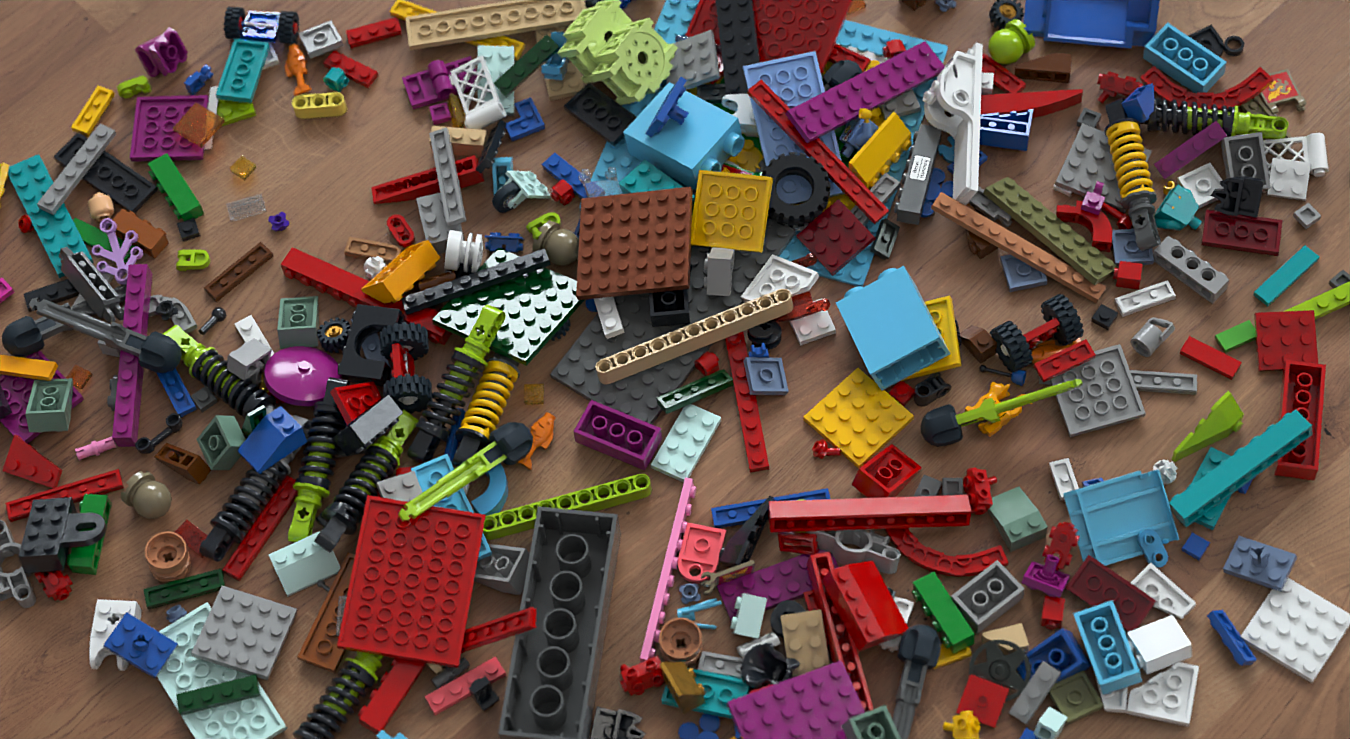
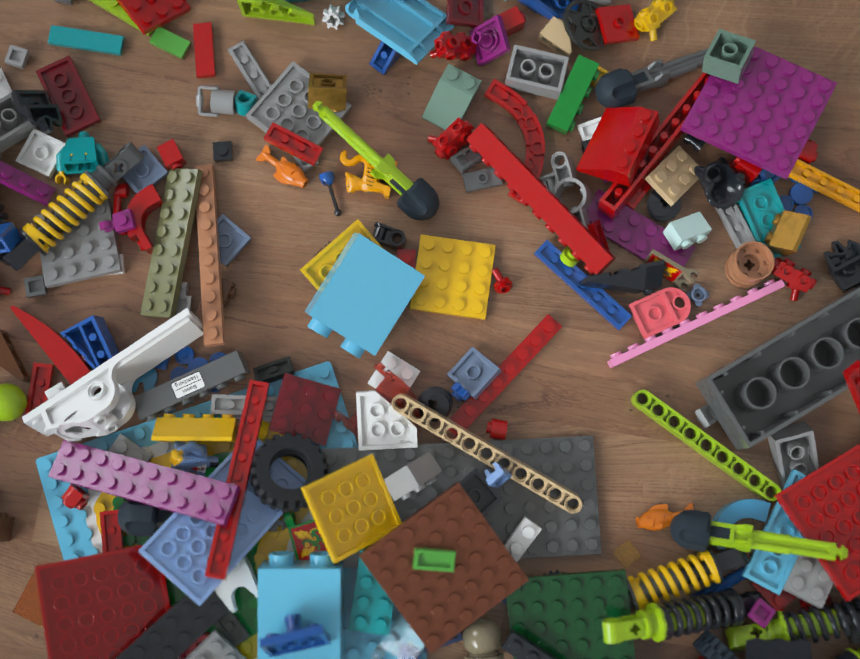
camera: 135 degrees left, 20 degrees up
magenta brick [573,400,662,471] -> none
light aqua plate [651,404,722,483] -> none
dark green plate [656,369,734,414] -> none
medium azure plant [677,598,722,629] -> none
white plate [737,632,781,659] -> none
red slope [851,444,922,498] -> none
reddish brown slope [960,325,997,364] -> none
black plate [990,294,1084,372] -> none
white plate [1049,458,1079,500] -> none
white tile [1114,280,1176,317] -> none
light grey brick [1153,236,1229,304] -> none
none -> teal plate [235,90,257,116]
none -> pearl gold slope [308,73,347,112]
none -> bright green tile [413,547,456,572]
none -> medium blue tile [485,462,512,489]
none -> magenta plate [747,598,776,628]

